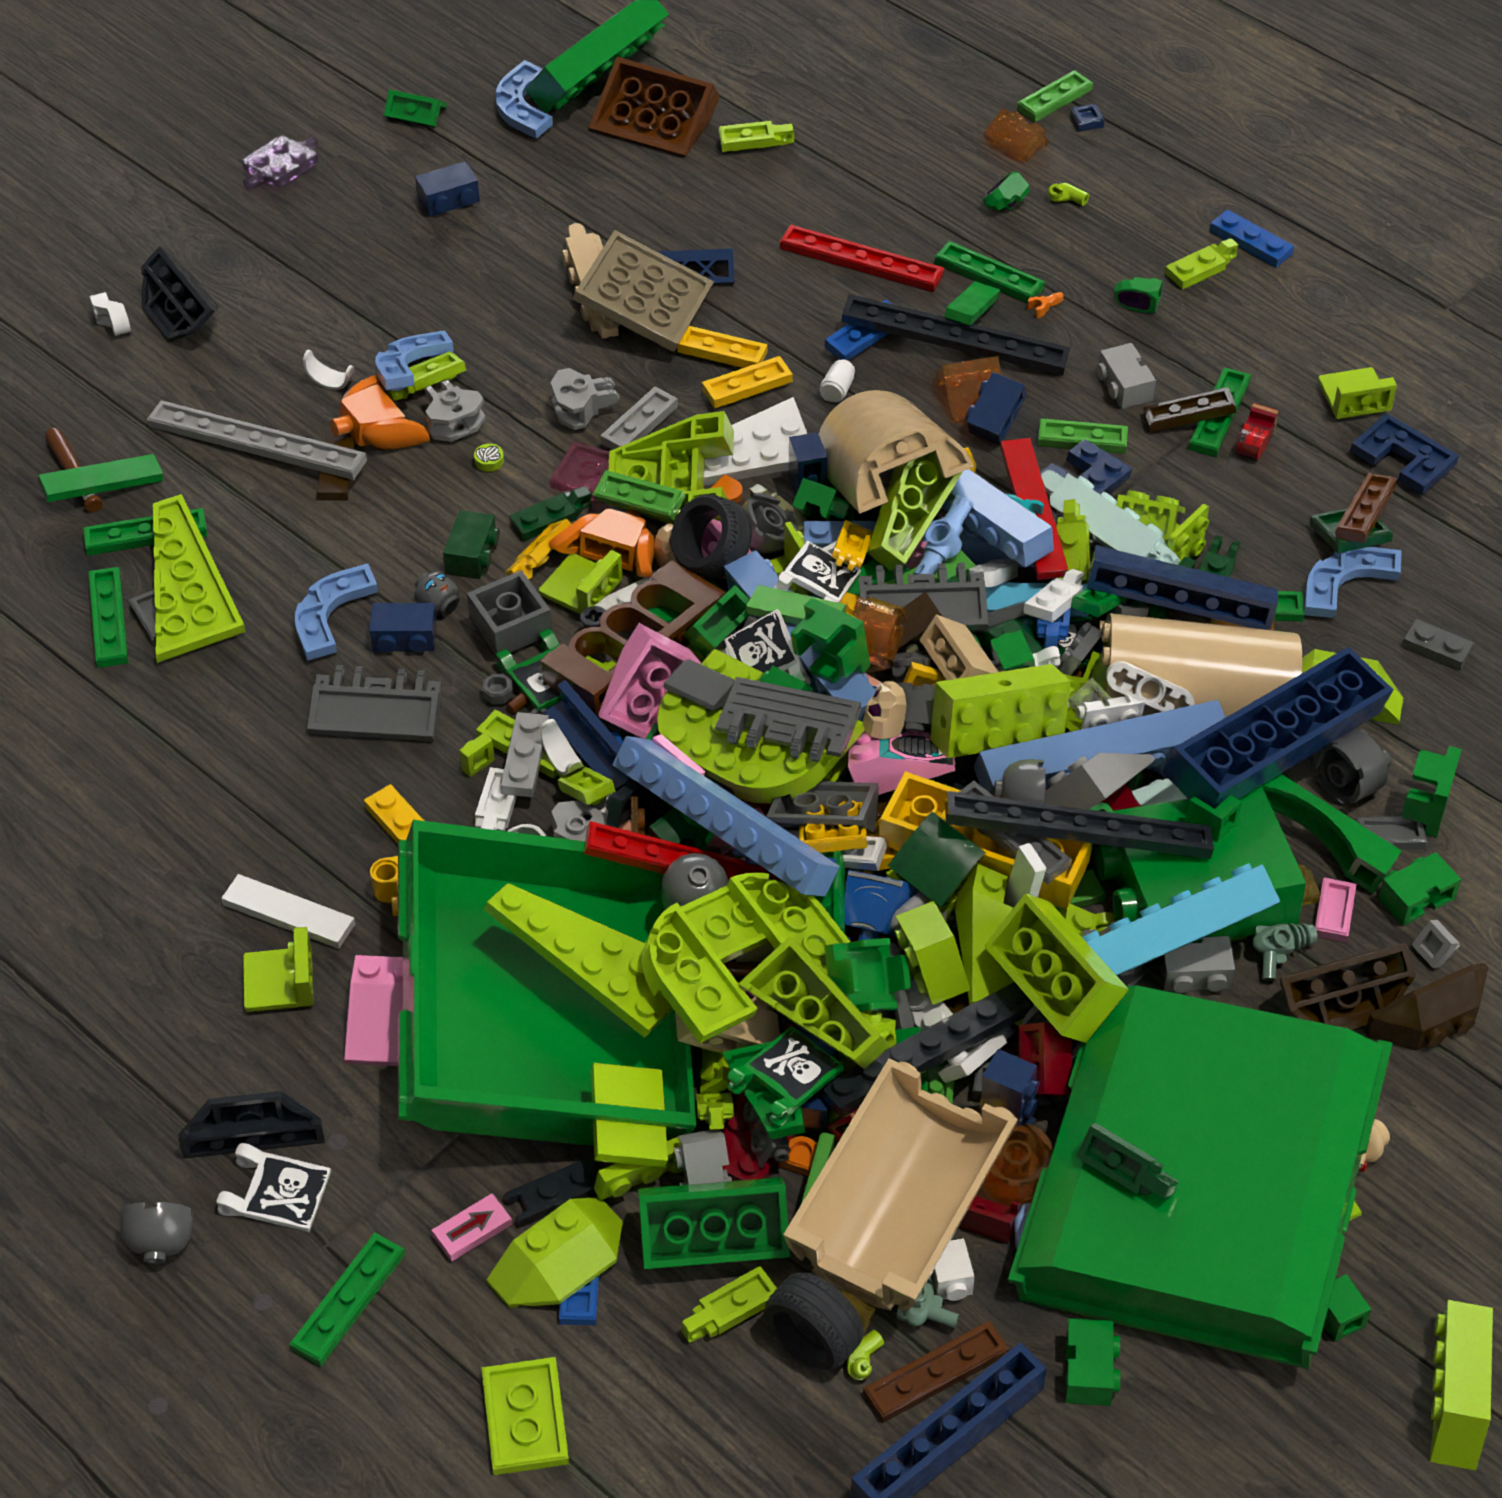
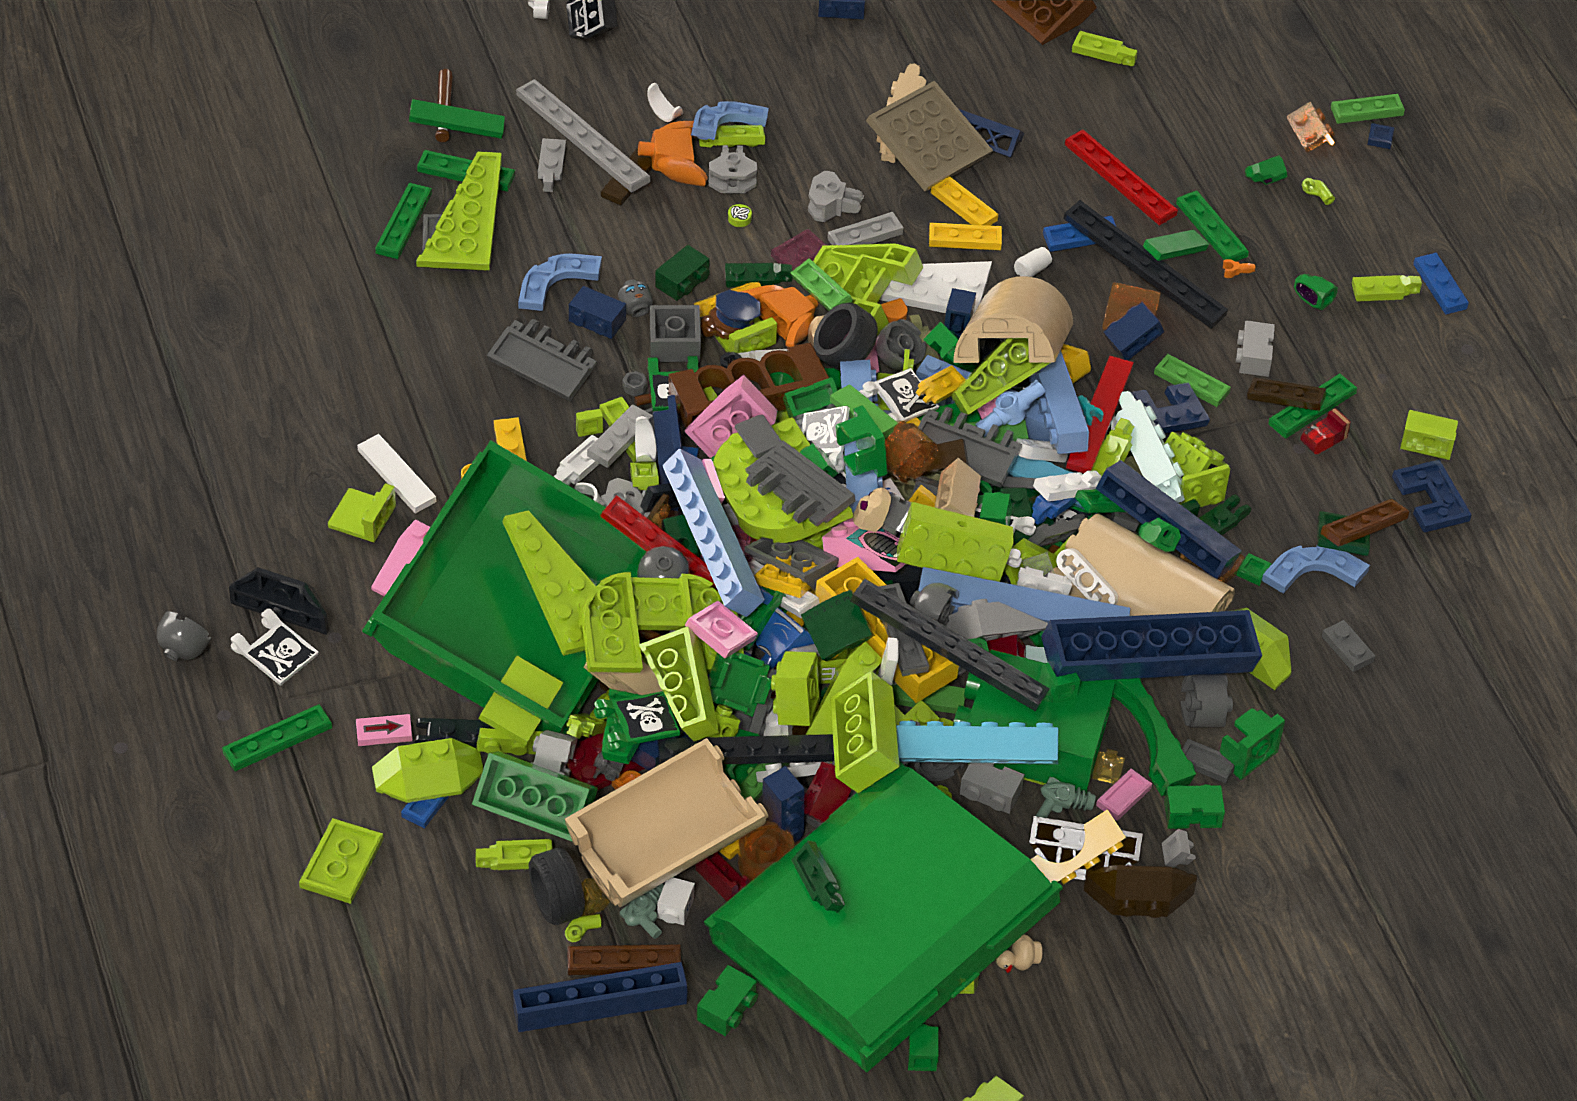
camera: 25 degrees right, 0 degrees up
none -> light grey hinge [538,138,566,192]
none -> bright pink tile [685,601,758,658]
none -> dark blue piece [700,290,761,339]
none -> yellow arch [1031,809,1126,885]
none -> green rock [1138,518,1181,552]

